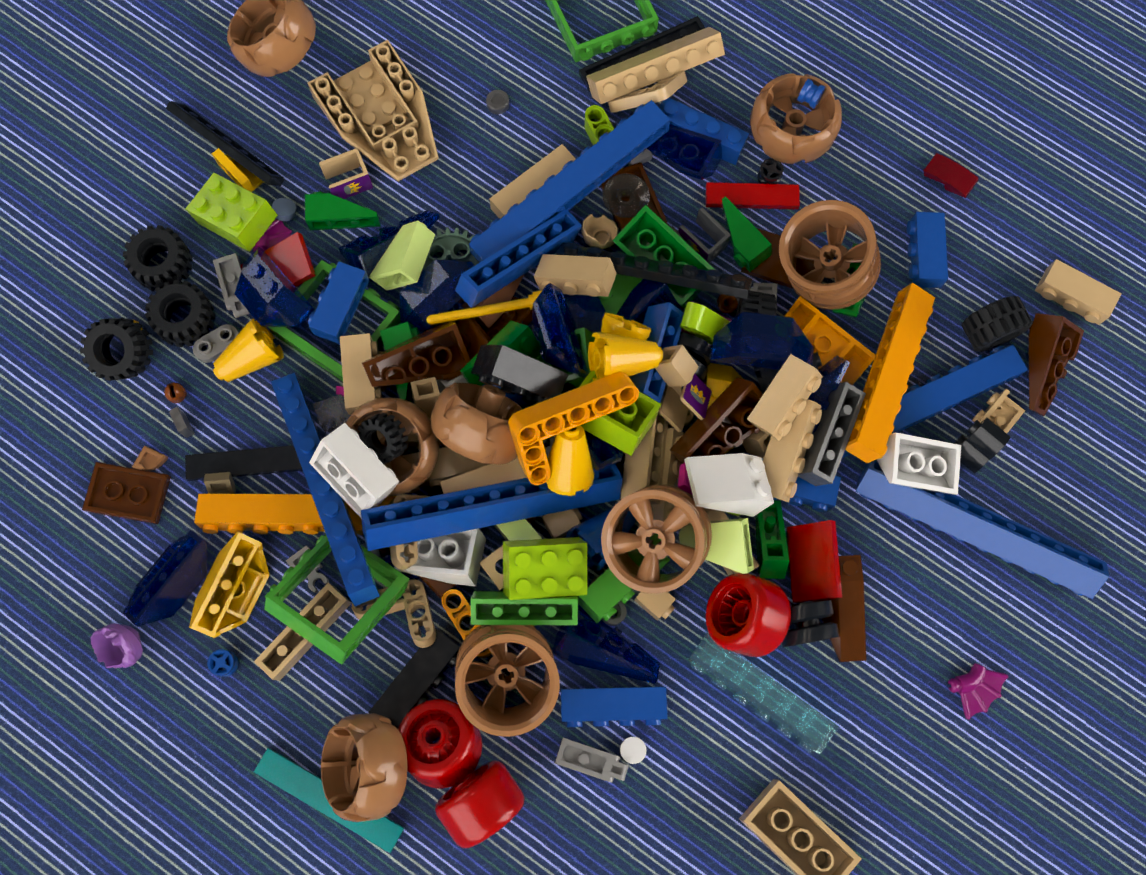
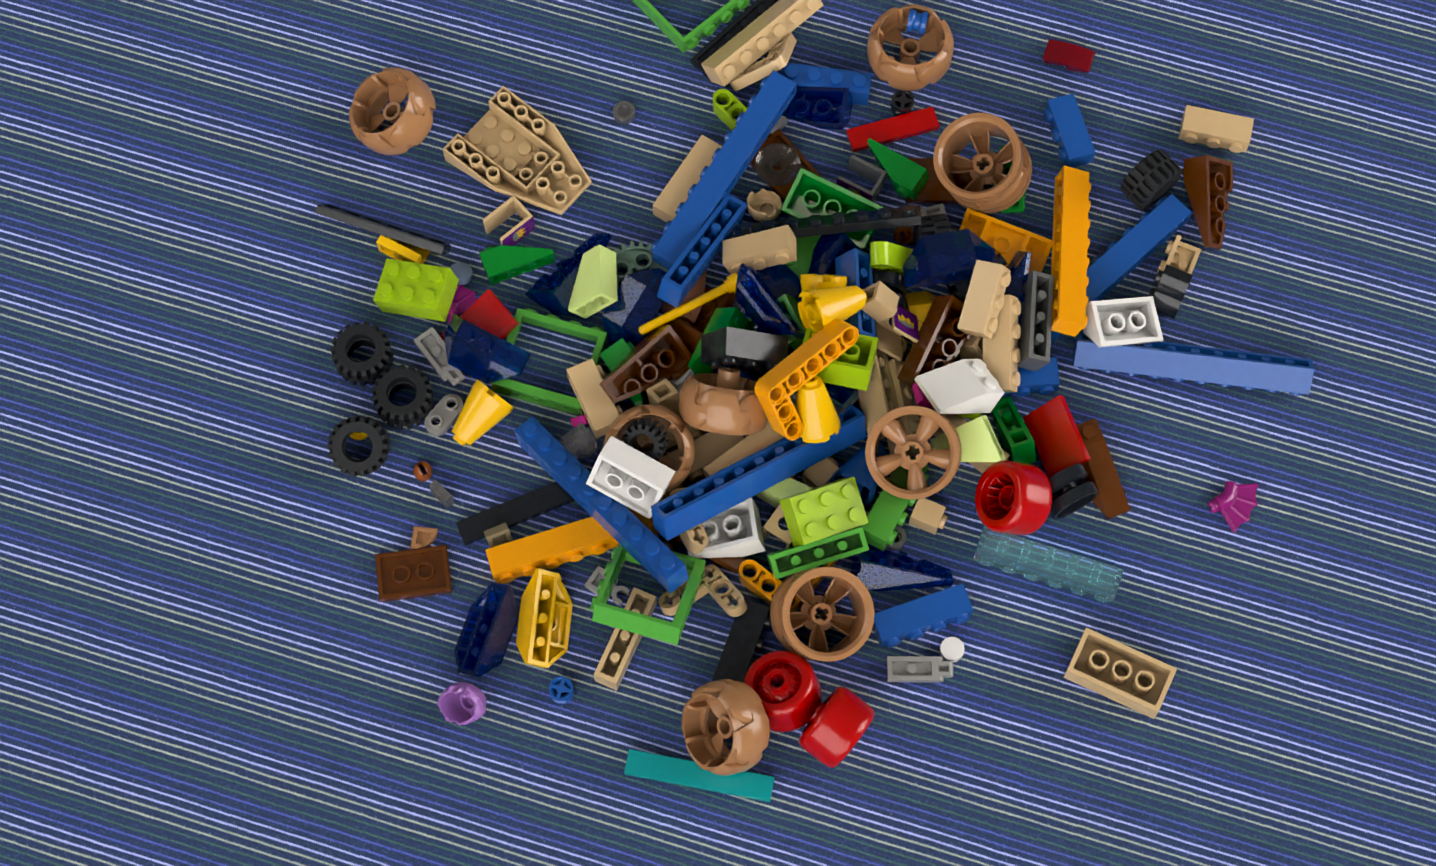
camera: 15 degrees left, 5 degrees down
blue brick [308,261,370,344] -> none

